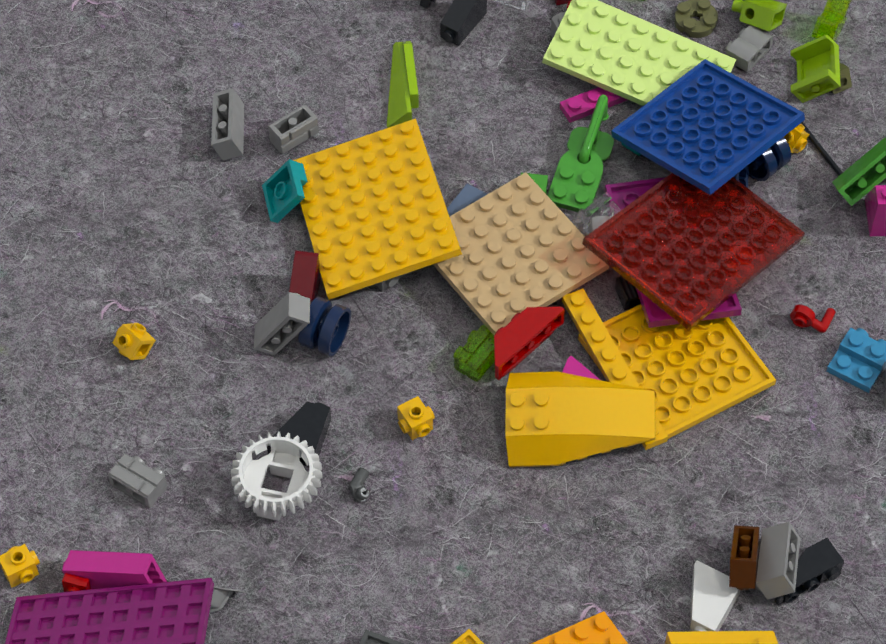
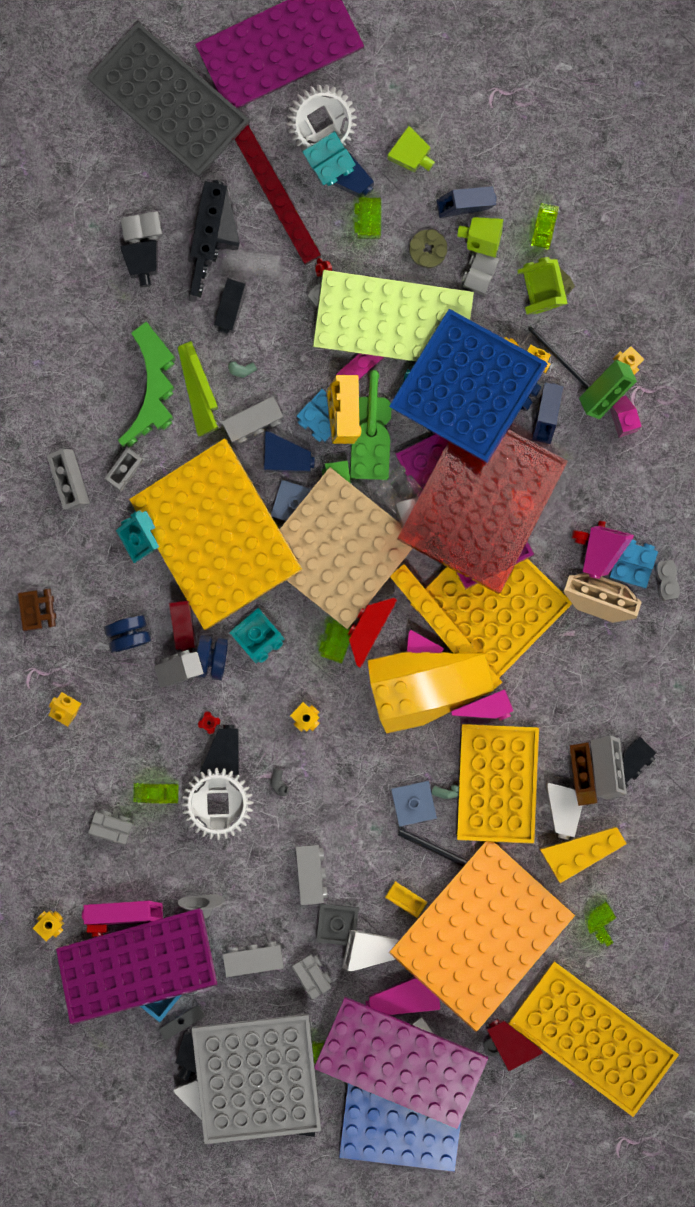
camera: 15 degrees left, 30 degrees up
none -> reddish brown plate [18,589,57,631]
none -> dark blue wheel [104,615,152,653]
none -> bright green arch [118,322,176,448]
none -> clear neon green brick [133,783,179,804]
none -> red plate [198,712,221,734]
none -> light grey brick [222,397,284,445]
none -> sand green arm [228,362,257,378]
none -> teal plate [229,608,285,664]
none -> dark blue slope [264,431,315,473]
none -> light grey brick [296,844,328,905]
none -> dark azure plate [297,389,331,443]
none -> yellow wedge [326,375,361,444]
none -> sand blue plate [391,781,437,827]
none -> black bar [398,829,468,866]
none -> sand green arm [432,785,459,799]
none -> dark pink slope [450,690,514,721]
none -> yellow plate [457,724,539,843]
none -> dark blue slope [532,383,563,444]
none -> tan wedge [564,573,641,623]
none -> dark pink slope [583,526,634,579]

